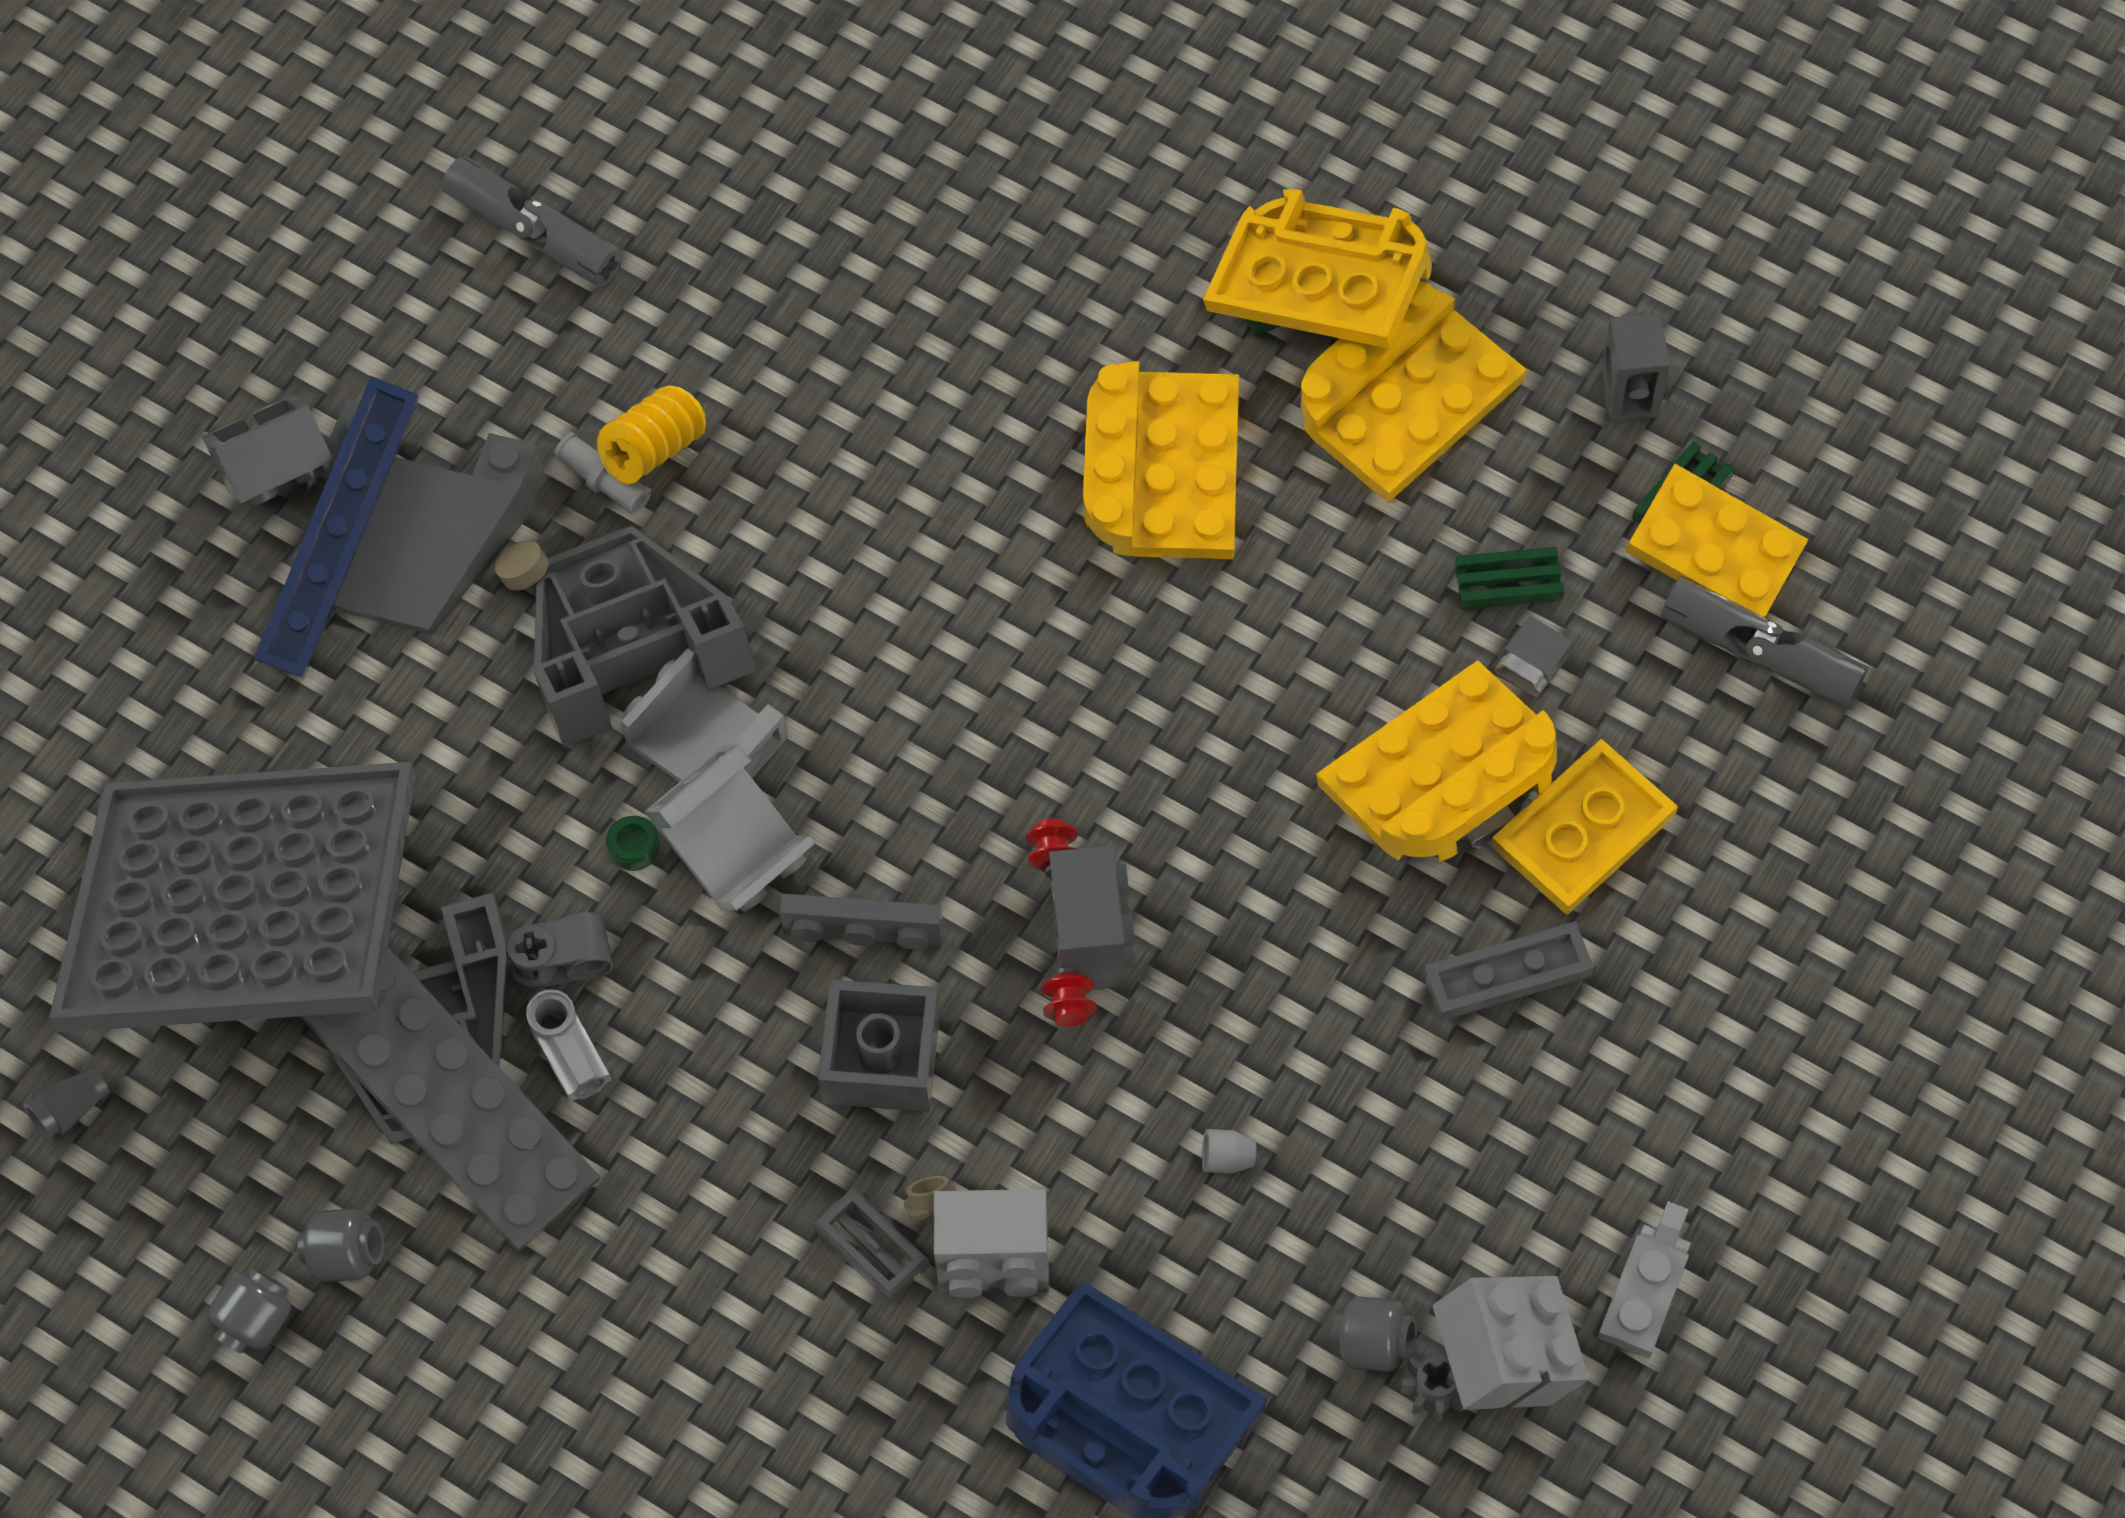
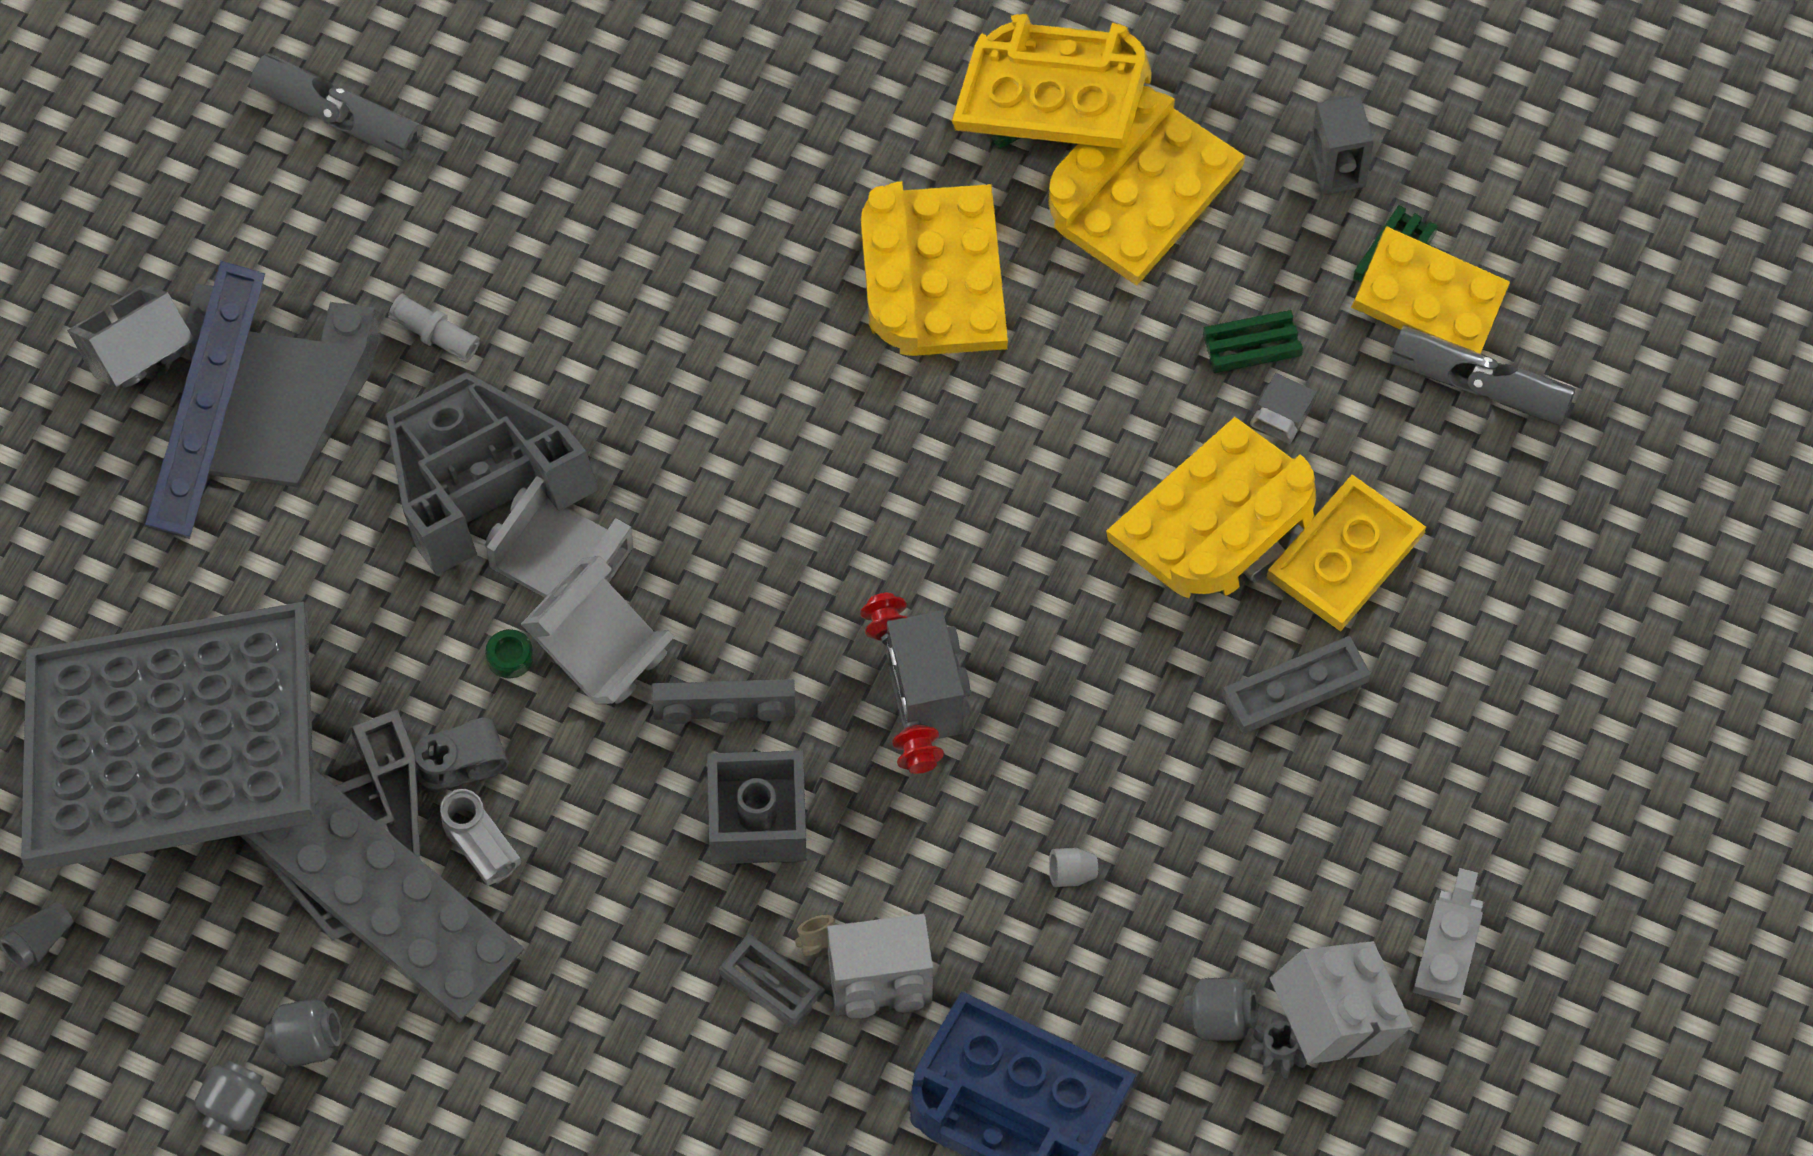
camera: 10 degrees left, 0 degrees up
dark tan tile [495,541,549,590] -> none
yellow piece [597,385,706,485] -> none

